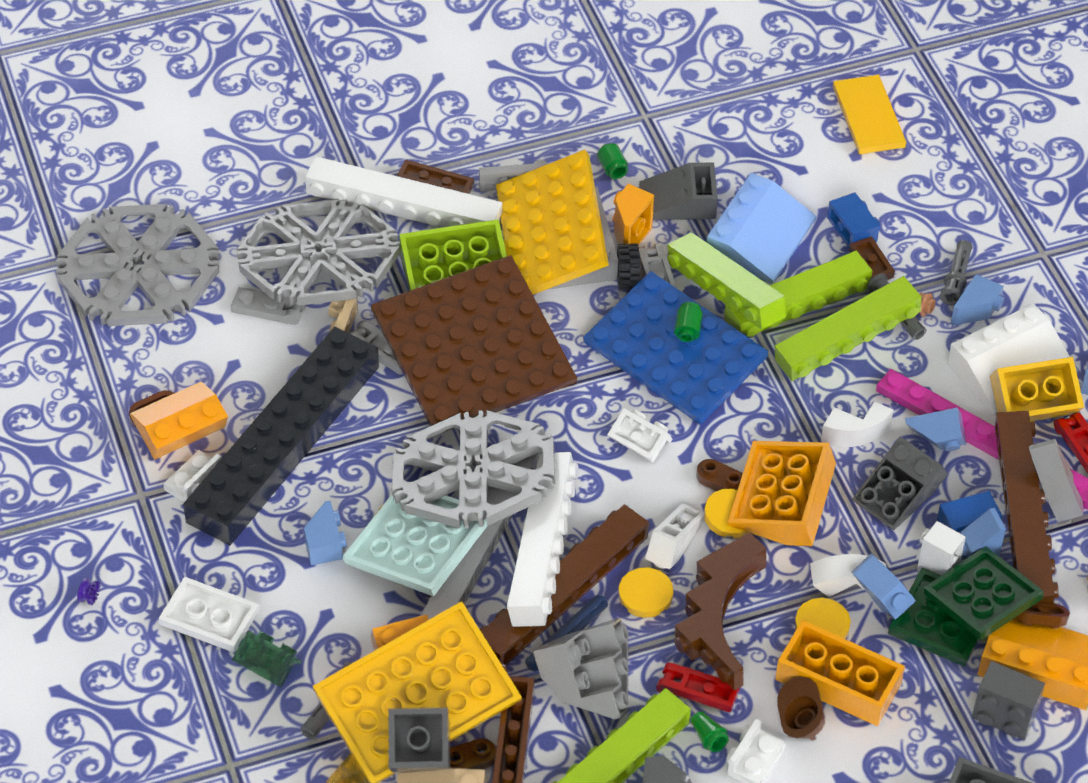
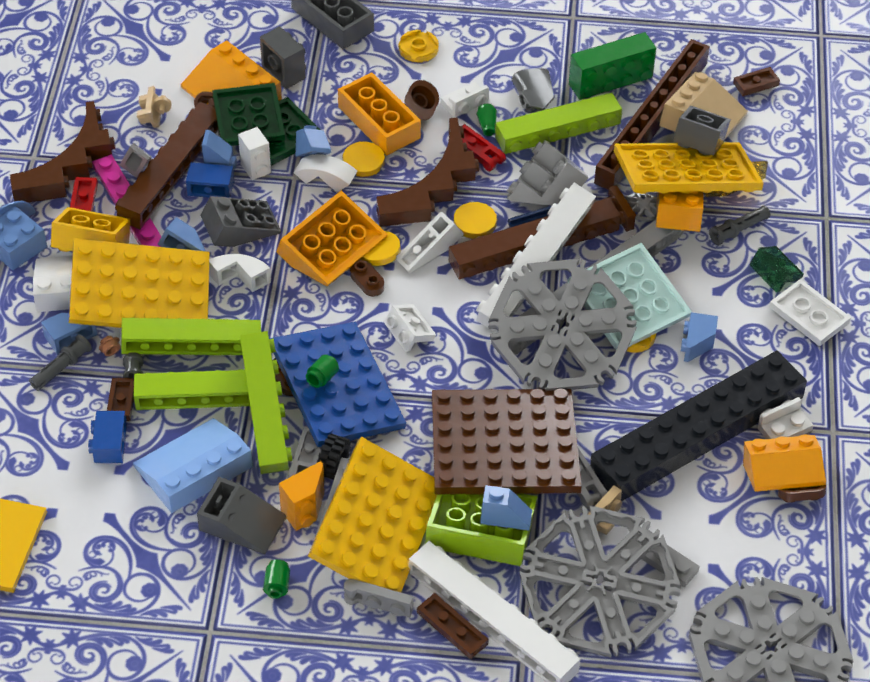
camera: 155 degrees left, 0 degrees up
none -> yellow plate [69,238,210,328]
none -> medium blue slope [480,485,532,531]

